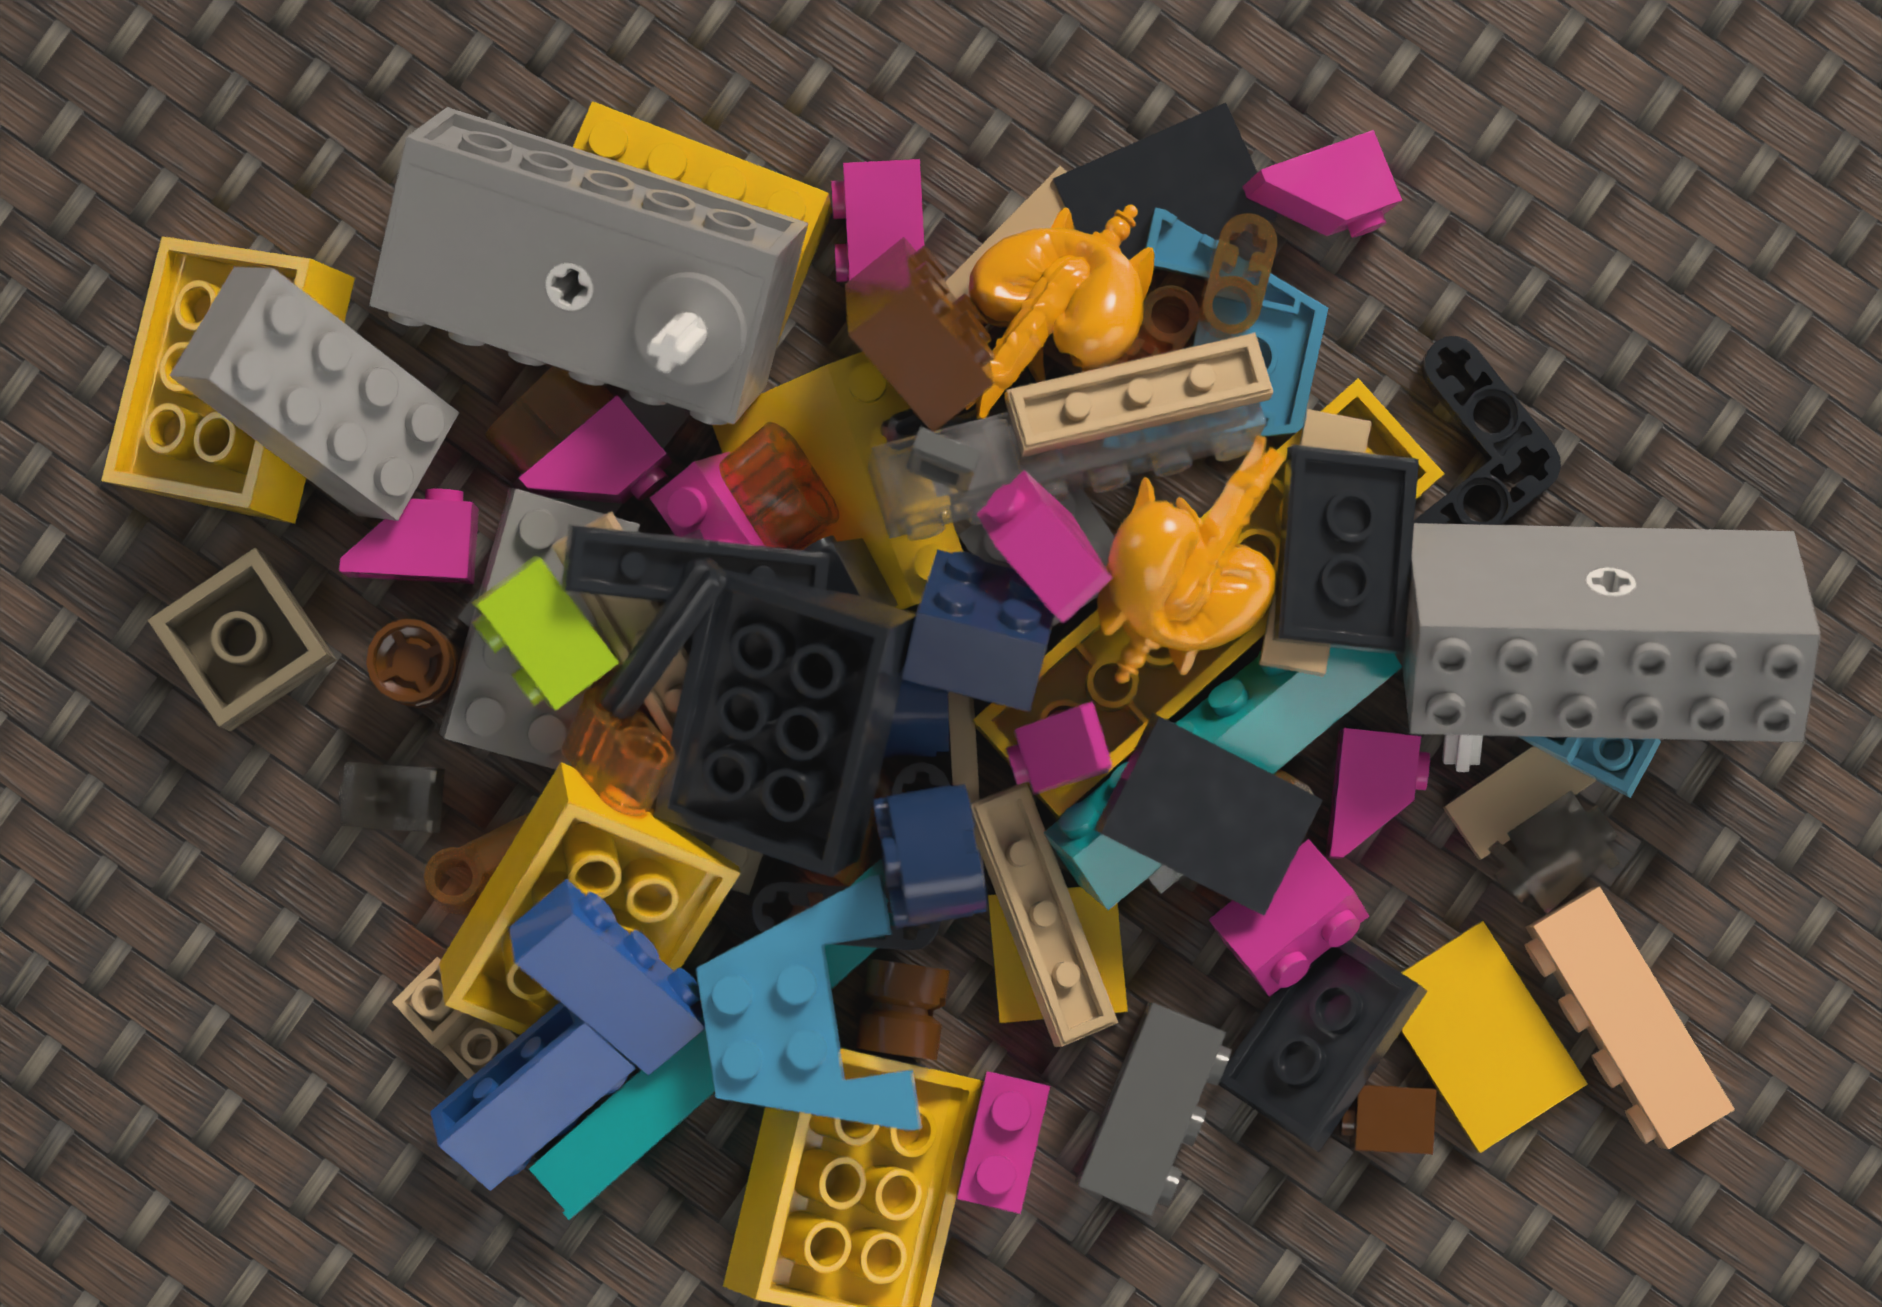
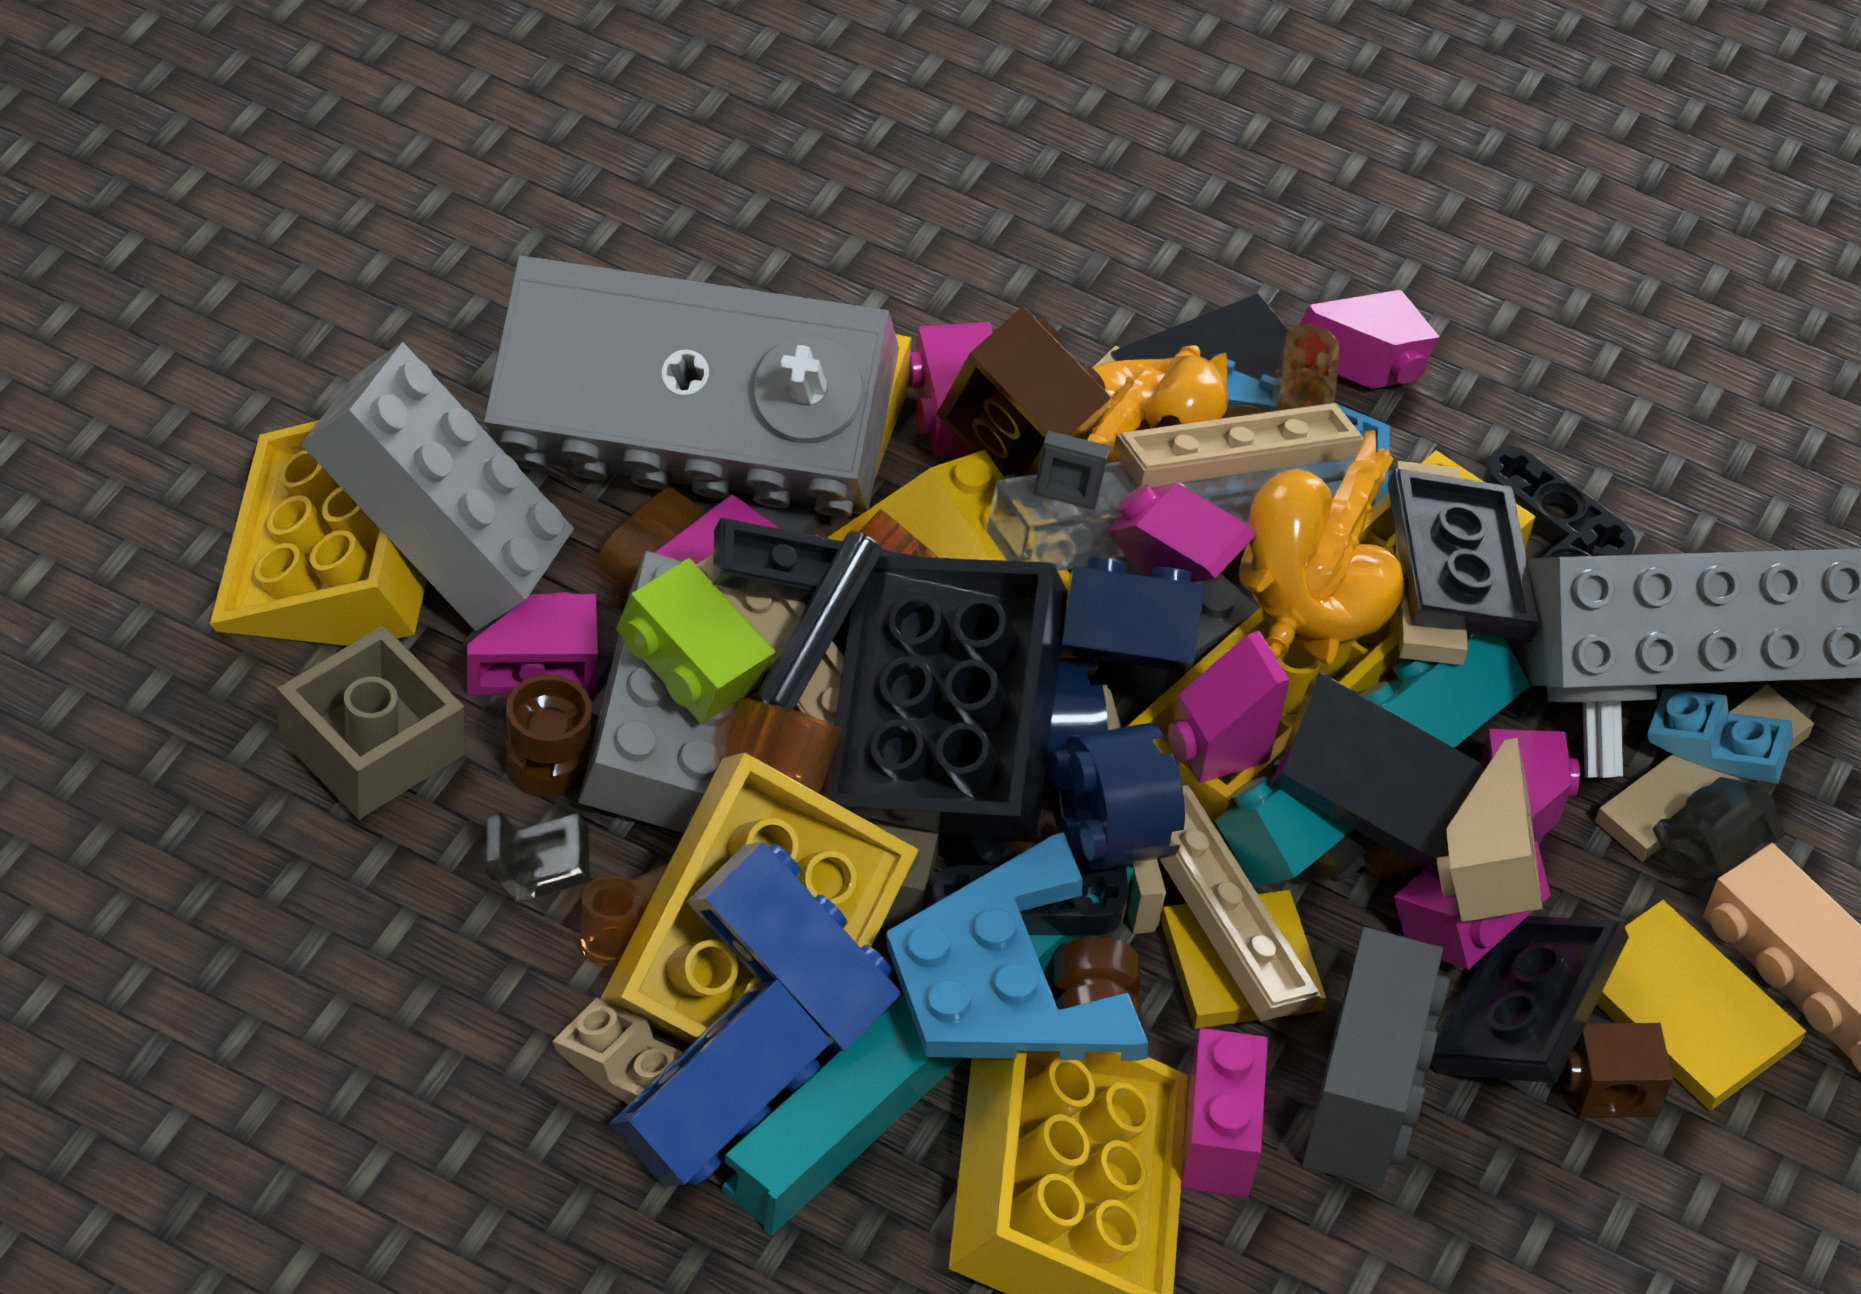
camera: 15 degrees left, 35 degrees down
none -> tan slope [1437,738,1543,922]

